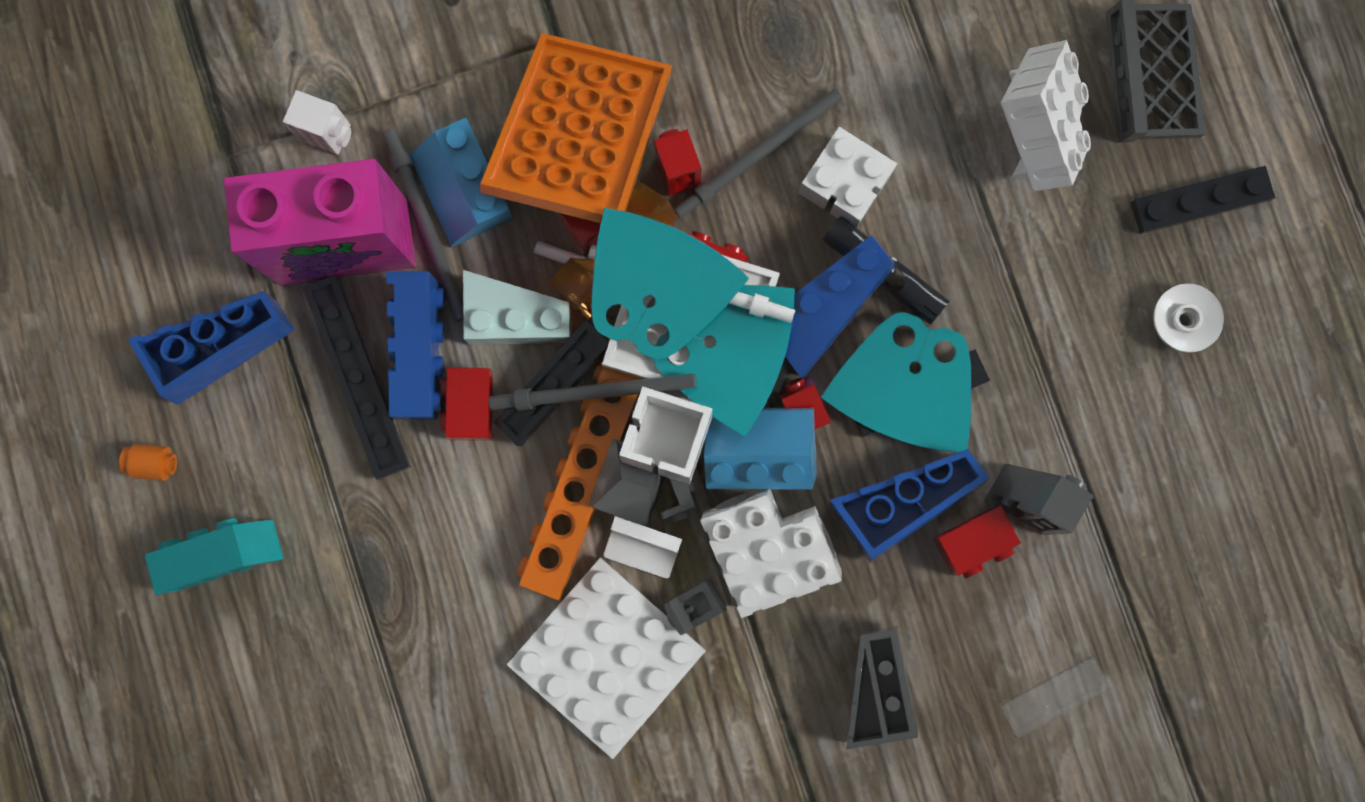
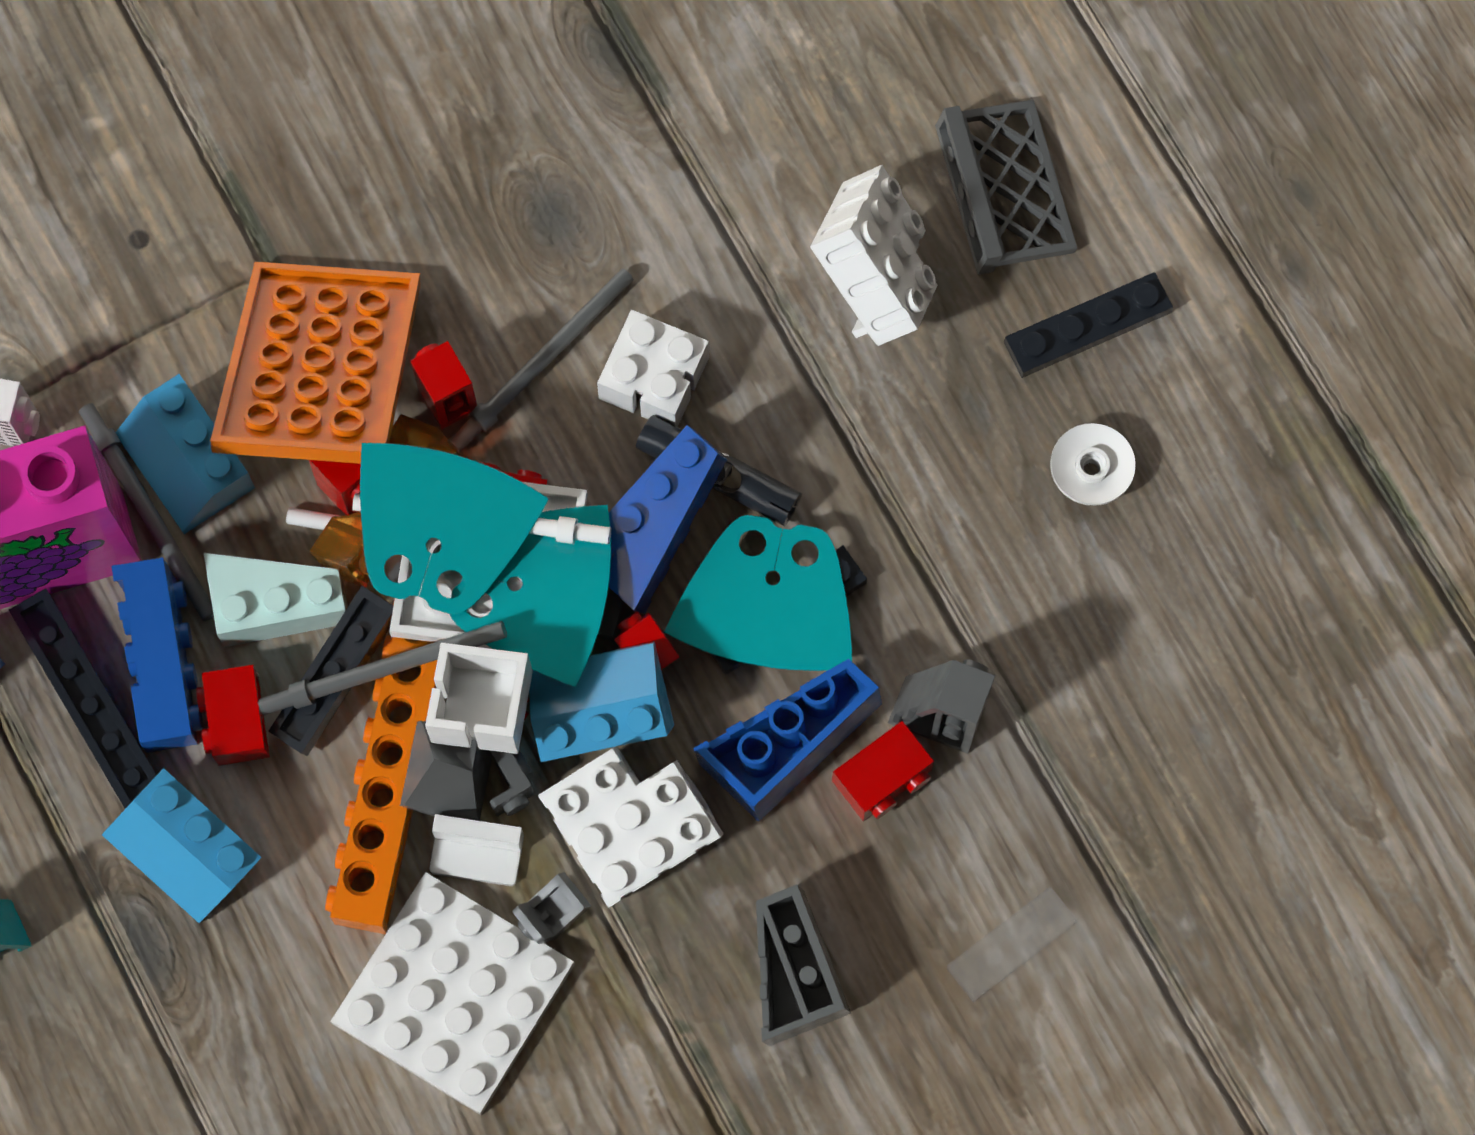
camera: 10 degrees left, 10 degrees down
none -> dark azure slope [102,768,262,923]

